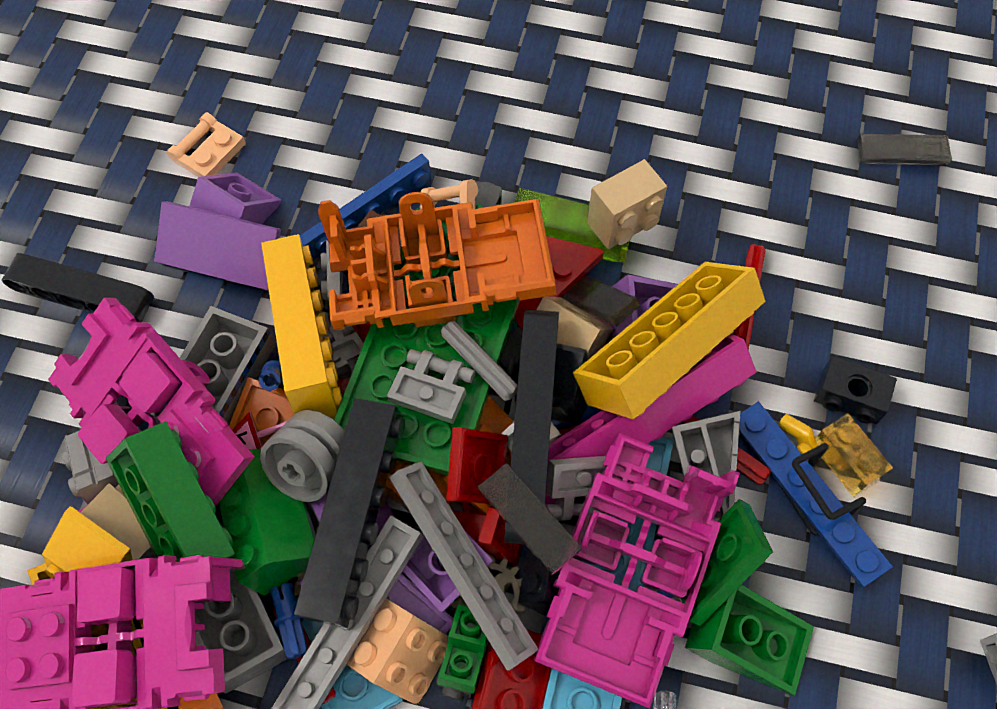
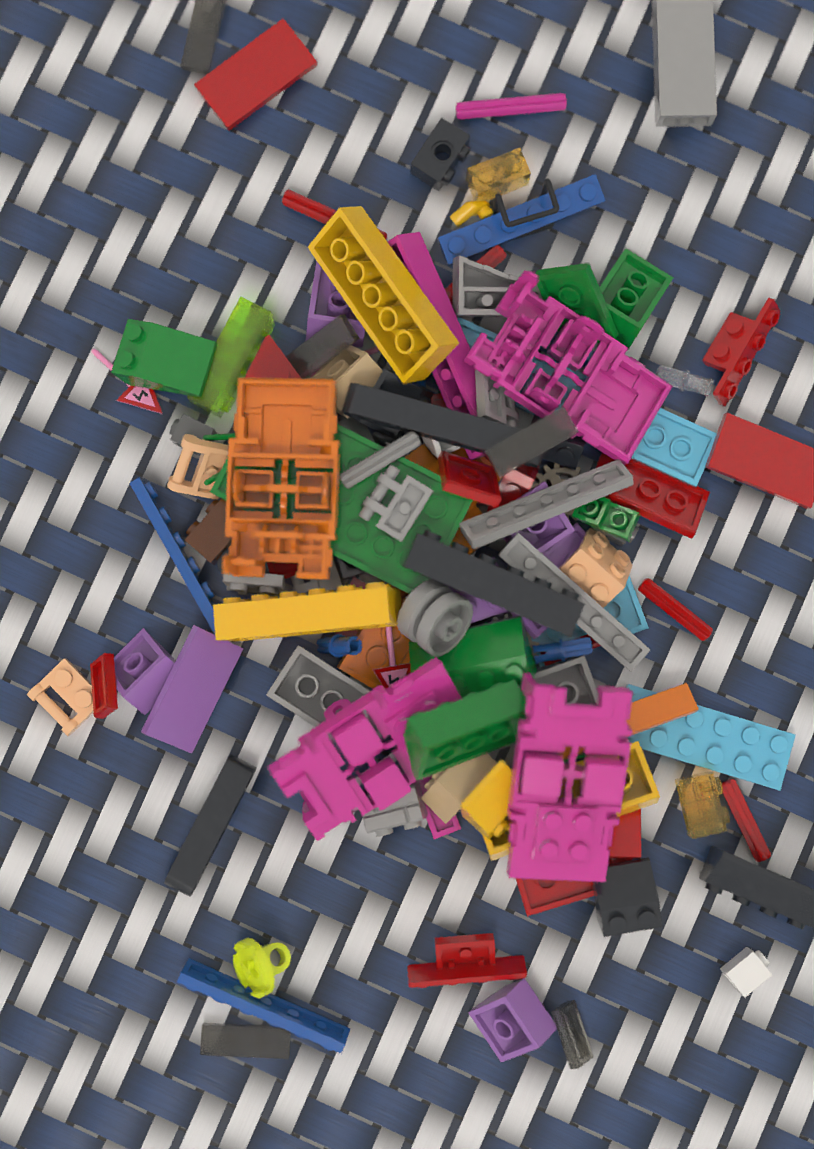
camera: 85 degrees left, 20 degrees up
tan brick [587,159,667,249] -> none
none -> red tile [90,653,118,719]
none -> piece [91,349,162,414]
none -> green slope [111,319,218,398]
none -> red tile [194,19,318,131]
none -> dark pink axle [455,93,567,119]

